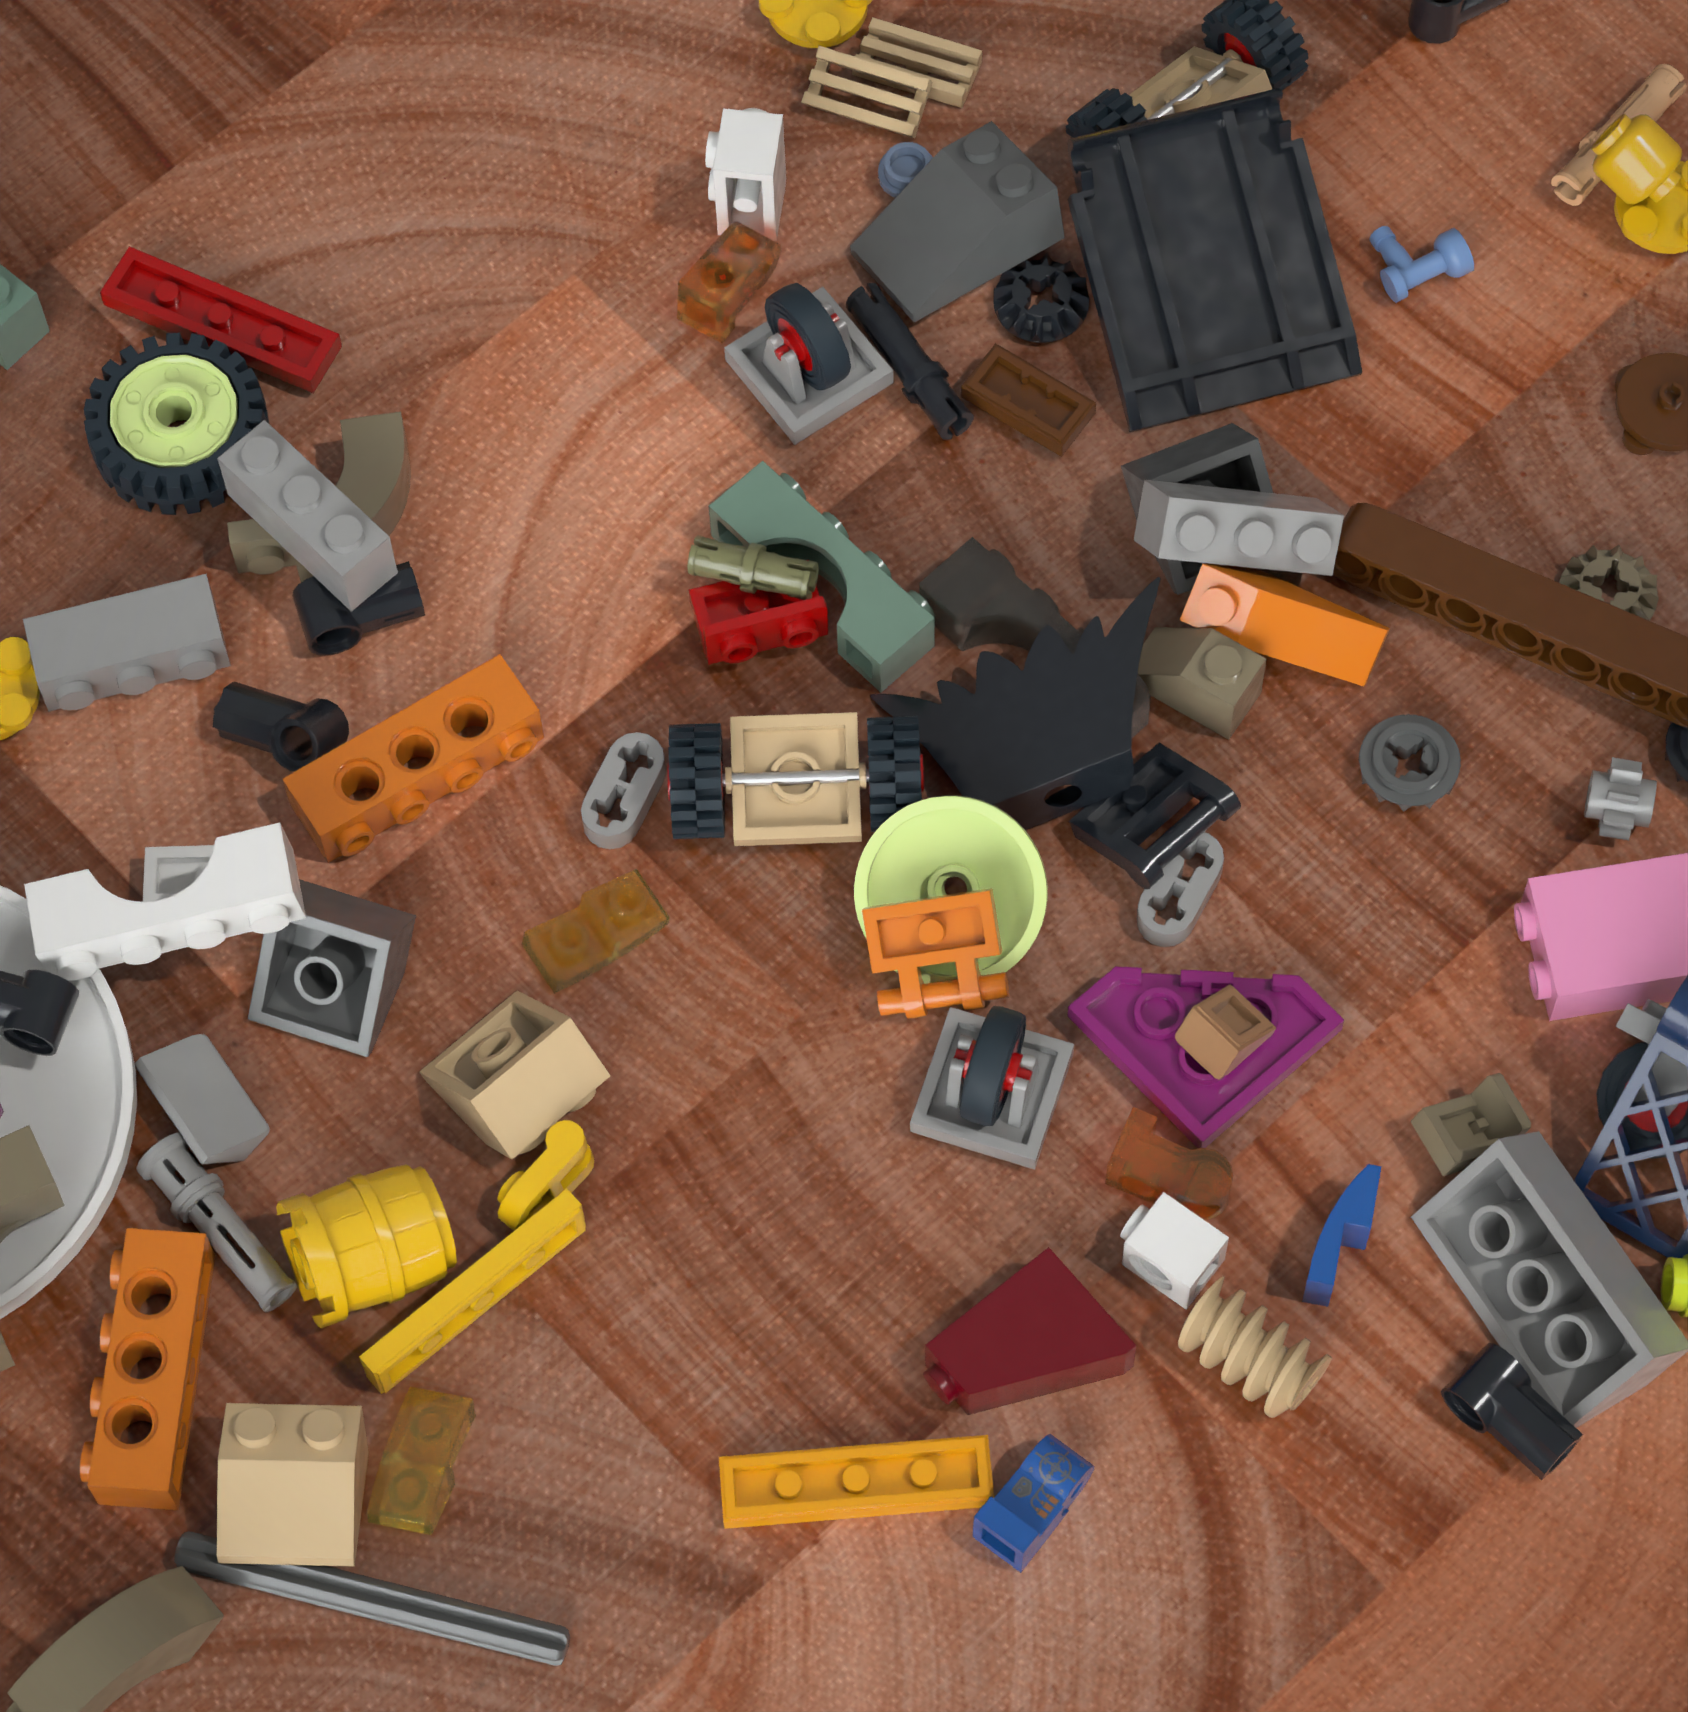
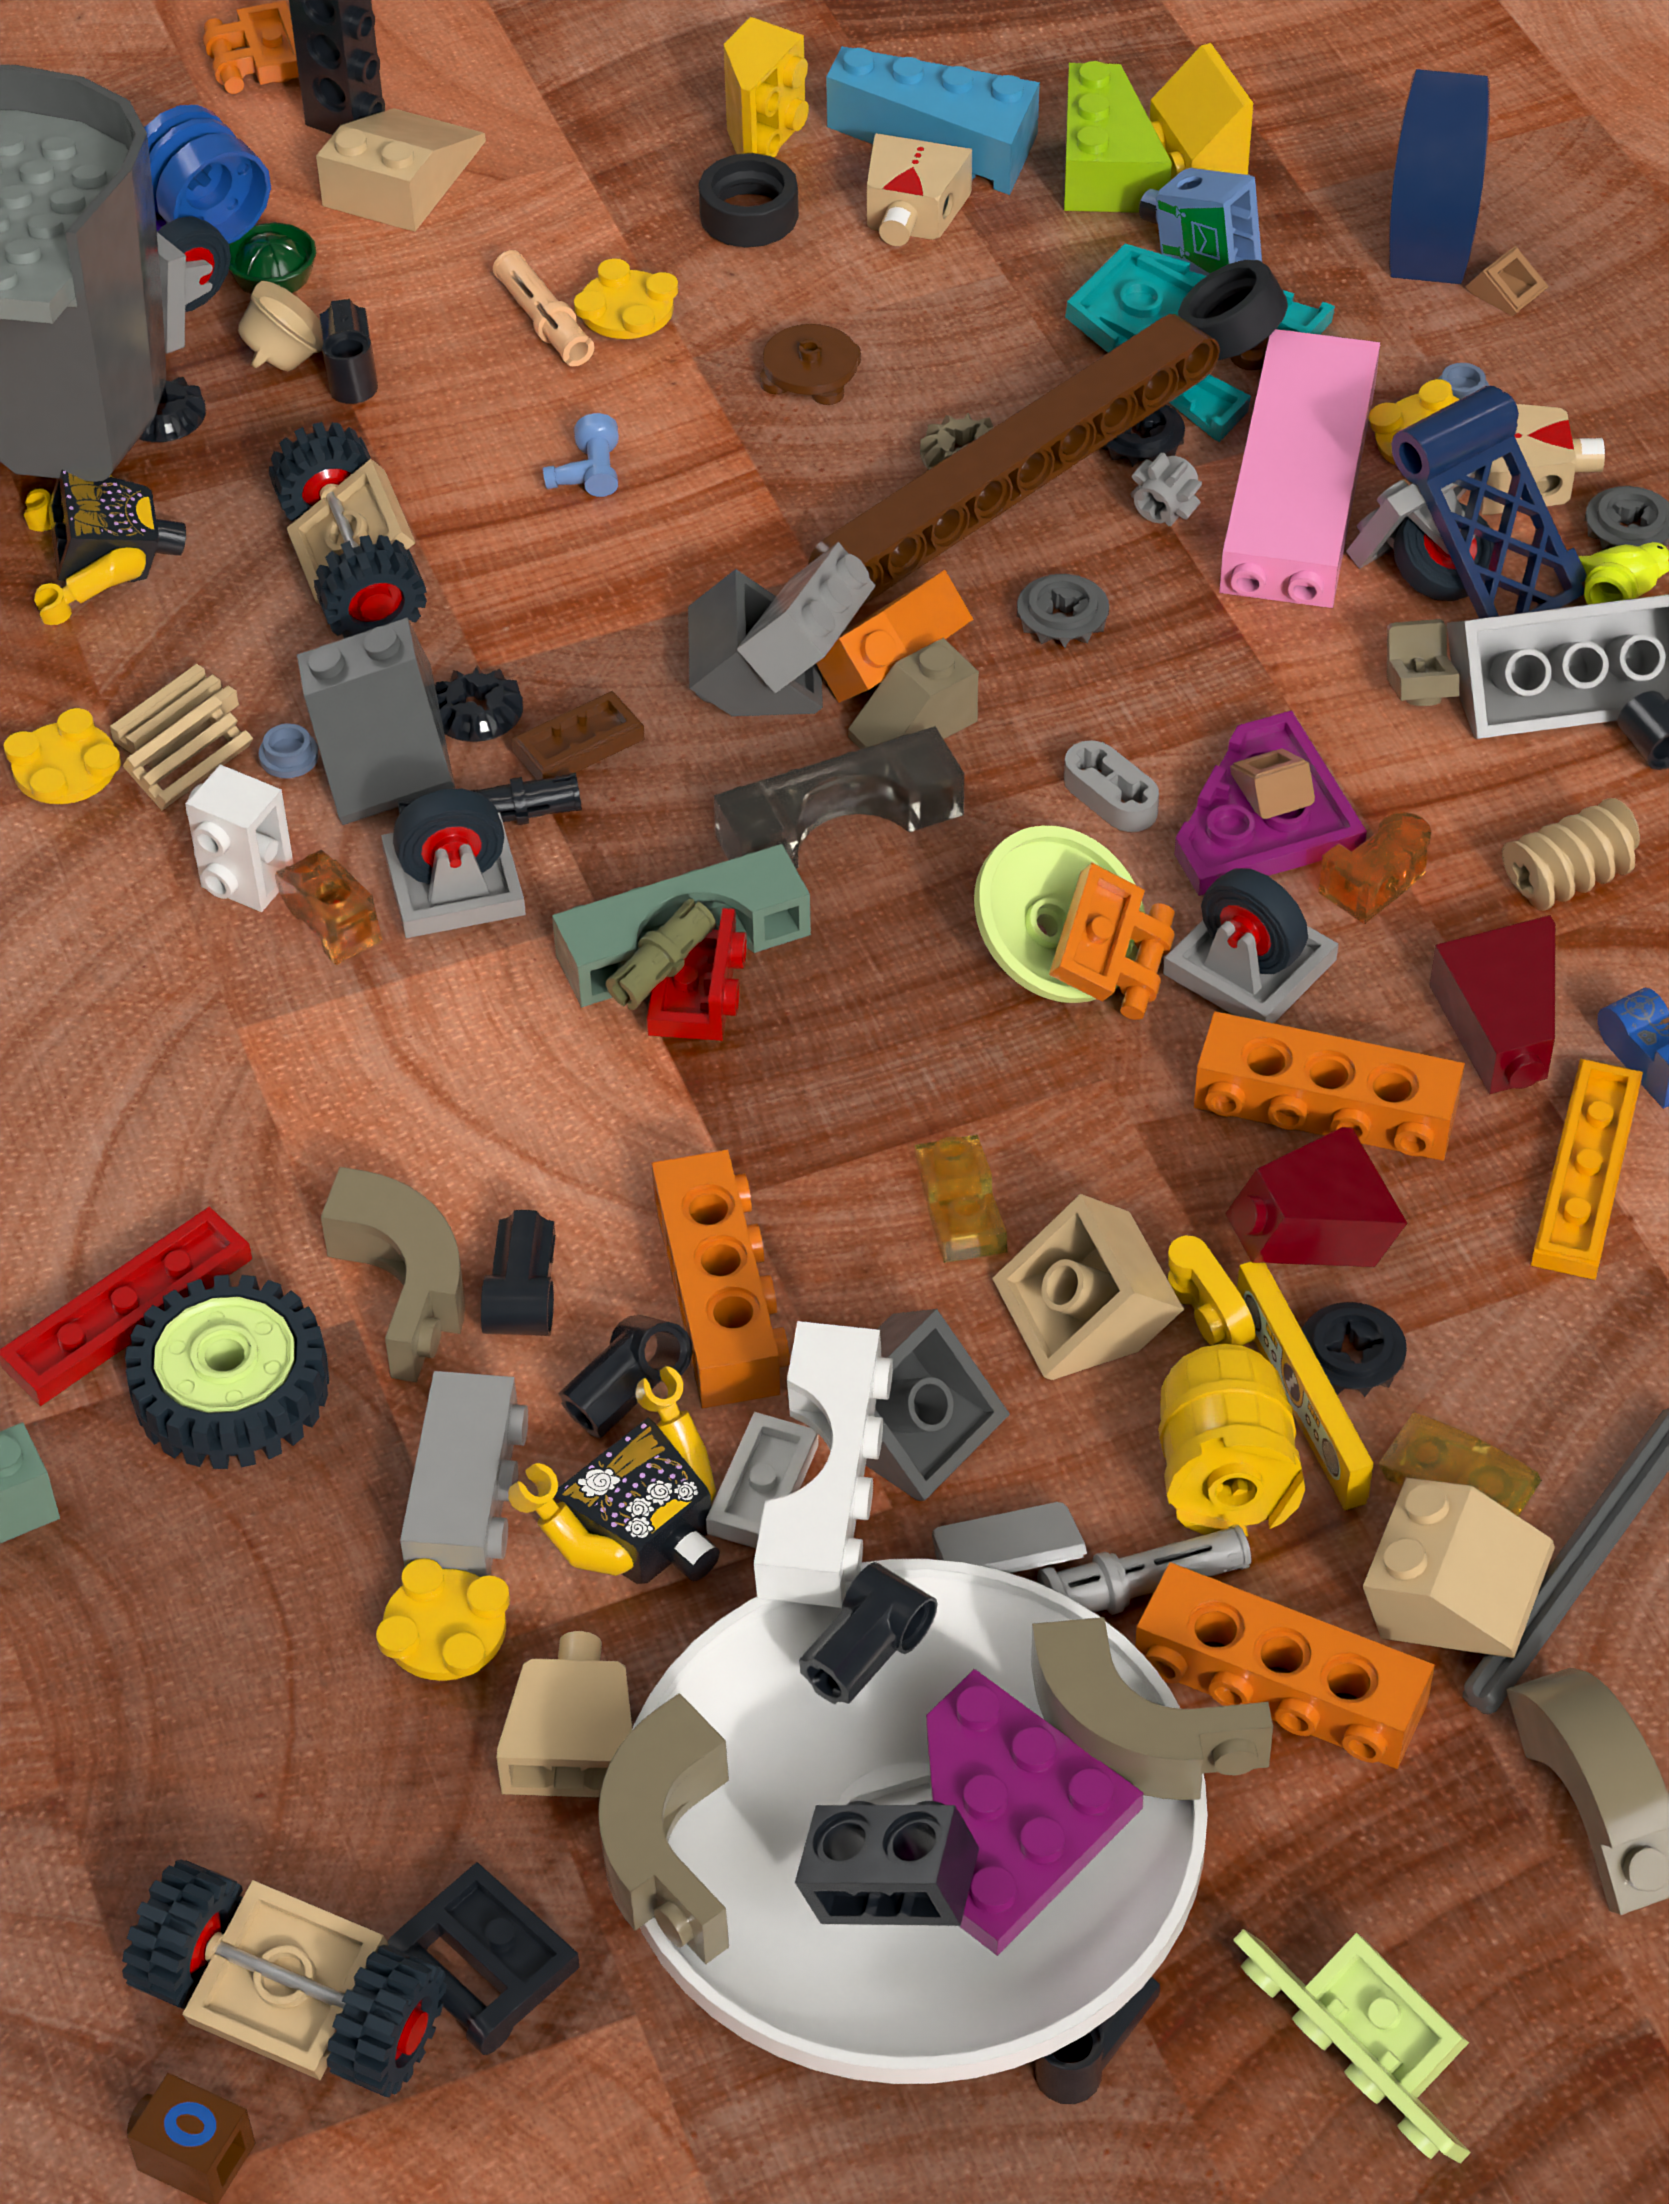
camera: 70 degrees left, 15 degrees down
light grey brick [217,420,398,612] -> none
light grey beam [581,732,666,849] -> none
plate [667,712,924,846] -> none
black piece [870,577,1161,830] -> none
black piece [1067,88,1362,432] -> none
black plate [1069,742,1241,889] -> none
white brick [1120,1192,1229,1310] -> none
blue slope [1302,1164,1382,1307] -> none
yellow head [1591,114,1682,204] -> none
none -> torso [508,1366,720,1584]
none -> orange brick [1194,1011,1465,1161]
none -> dark red slope [1225,1127,1408,1267]
none -> black gear [1302,1302,1407,1397]

